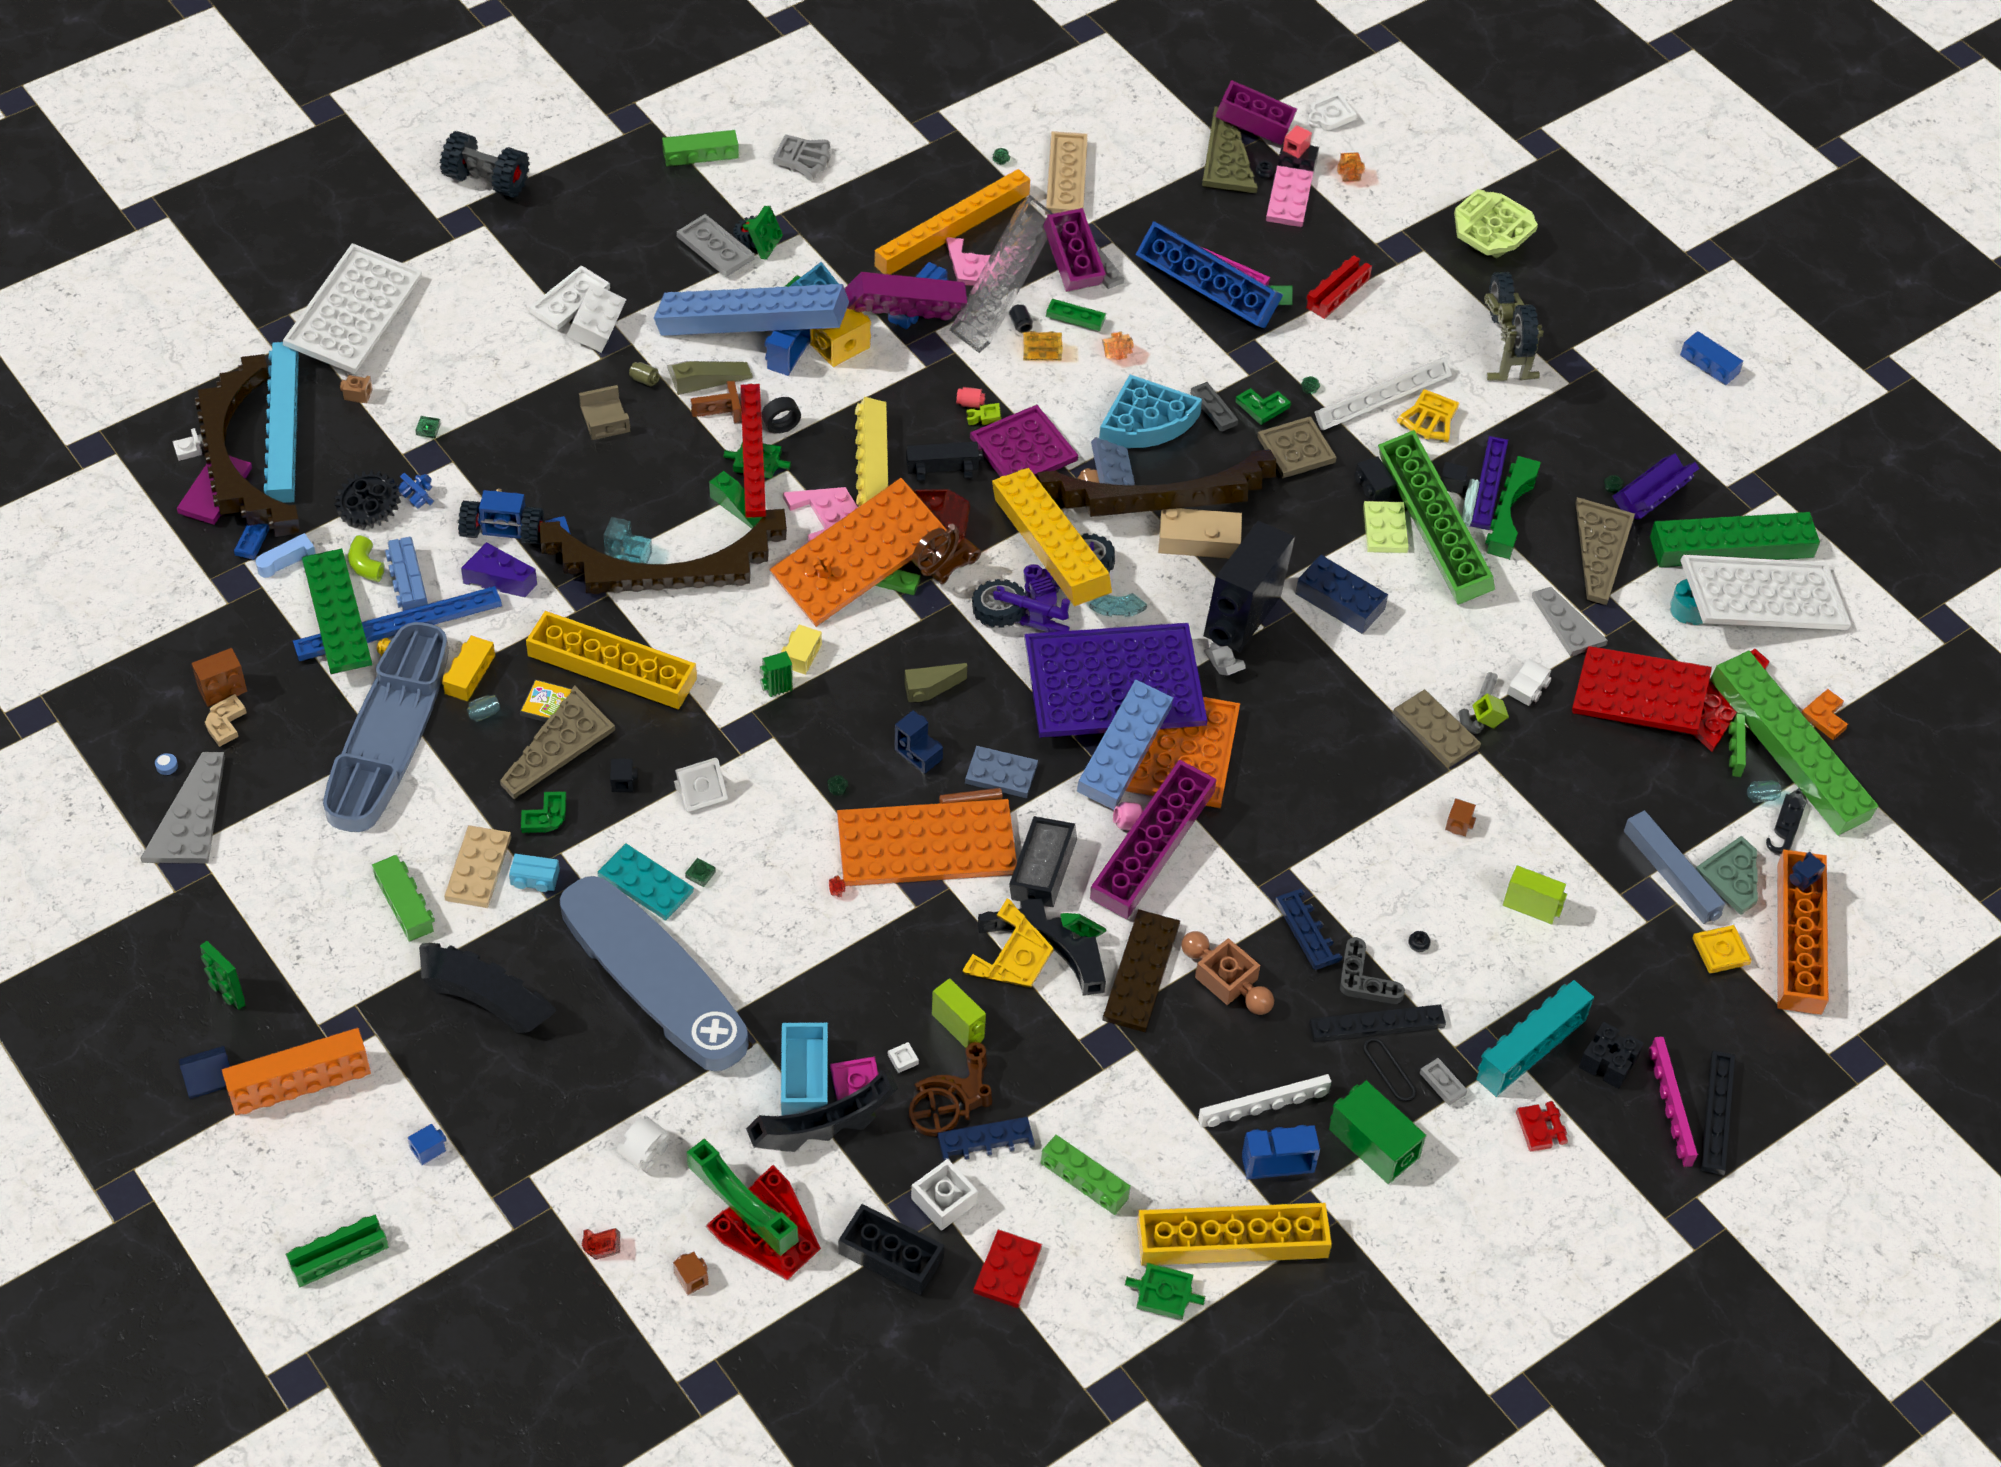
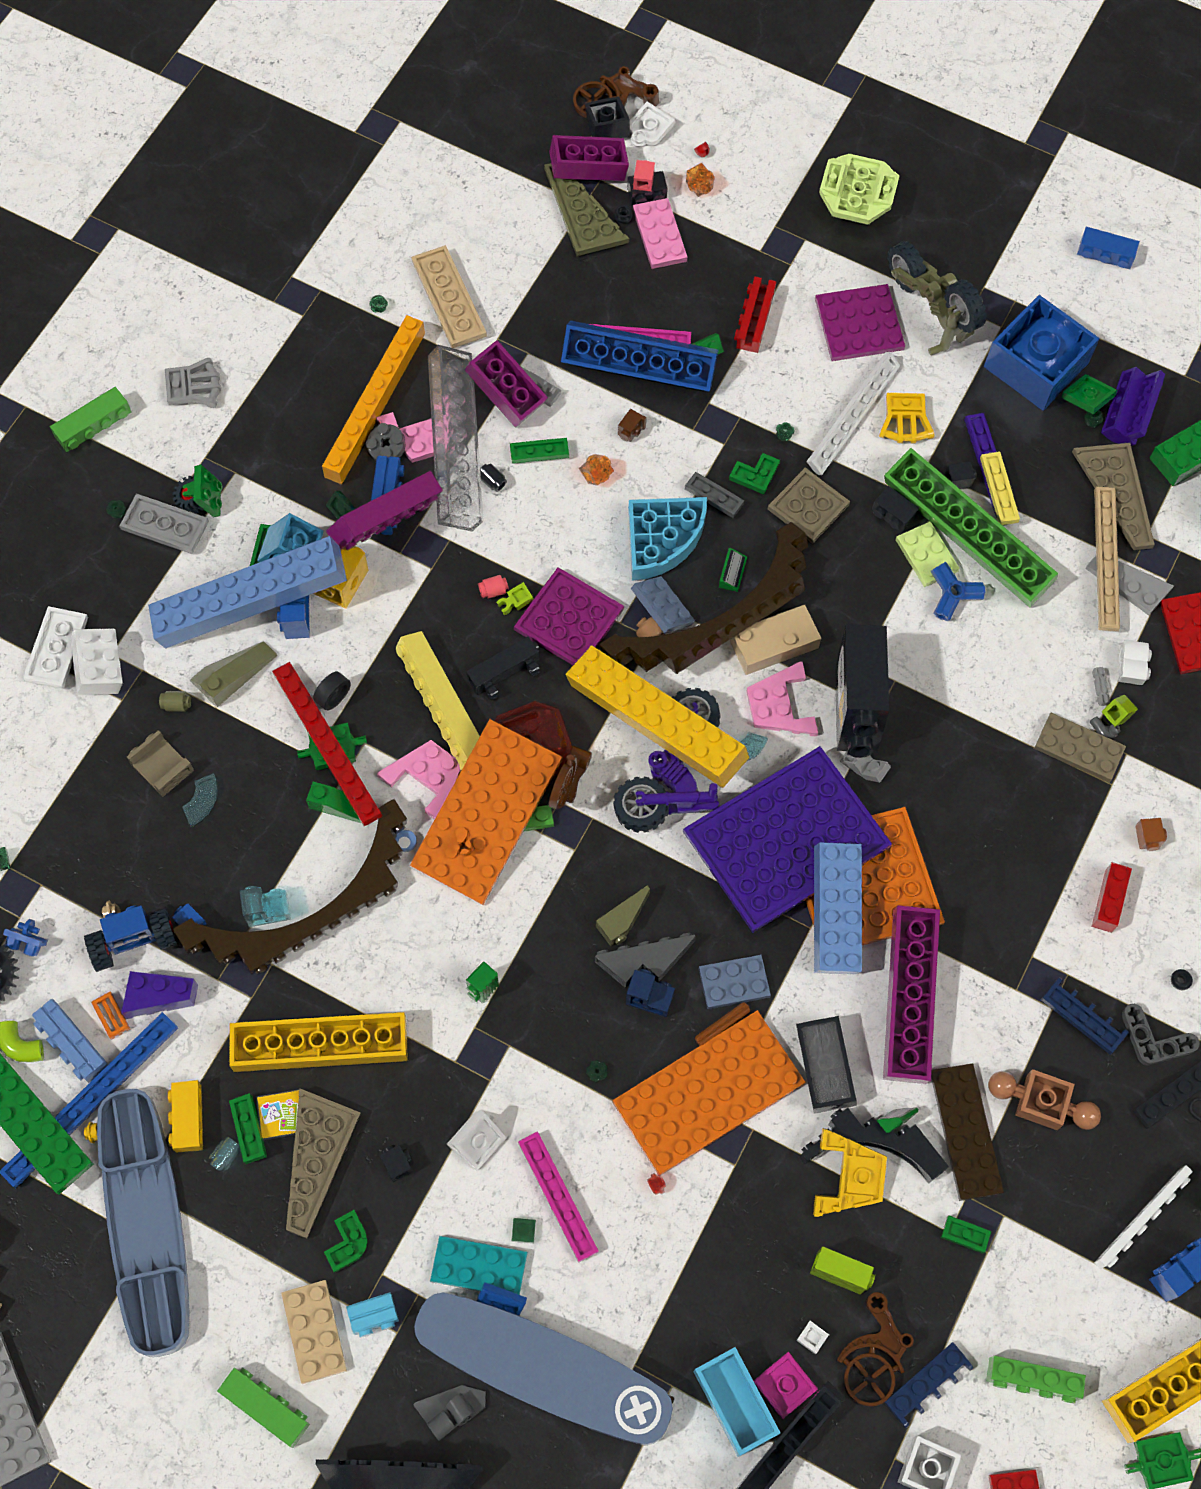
camera: 25 degrees left, 15 degrees up
dark orange bracket [690,381,742,423] -> none
light yellow brick [781,624,822,675] -> none
clear yellow brick [1022,331,1063,361] -> none
bright pink head [1113,802,1143,830] -> none
dark blue brick [1295,555,1388,634] -> none
light aqua axle [1461,479,1480,527] -> none
green arch [1485,456,1541,560] -> none
none -> orange tile [91,991,130,1040]
none -> clear green plate [106,500,126,518]
none -> clear light blue tile [182,773,218,827]
none -> green plate [229,1093,267,1164]
none -> dark grey plate [366,423,406,460]
none -> medium blue tile [395,830,417,852]
none -> dark grey panel [413,1385,486,1441]
none -> blue plate [476,1282,527,1316]
none -> dark pink plate [518,1131,599,1263]
none -> reddish brown piece [573,66,659,118]
none -> black slope [585,96,630,138]
none -> dark grey slope [595,933,696,988]
none -> reddish brown brick [618,408,647,442]
none -> red hinge [694,142,710,157]
none -> slope [719,548,747,592]
none -> bright pink wing [746,662,818,736]
none -> magenta plate [815,284,905,361]
none -> blue piece [931,562,985,621]
none -> green plate [941,1215,991,1254]
none -> light yellow plate [980,452,1020,525]
none -> blue piece [984,295,1100,411]
none -> green plate [1062,374,1117,414]
none -> red brick [1091,862,1132,933]
none -> tan tile [1094,487,1120,631]

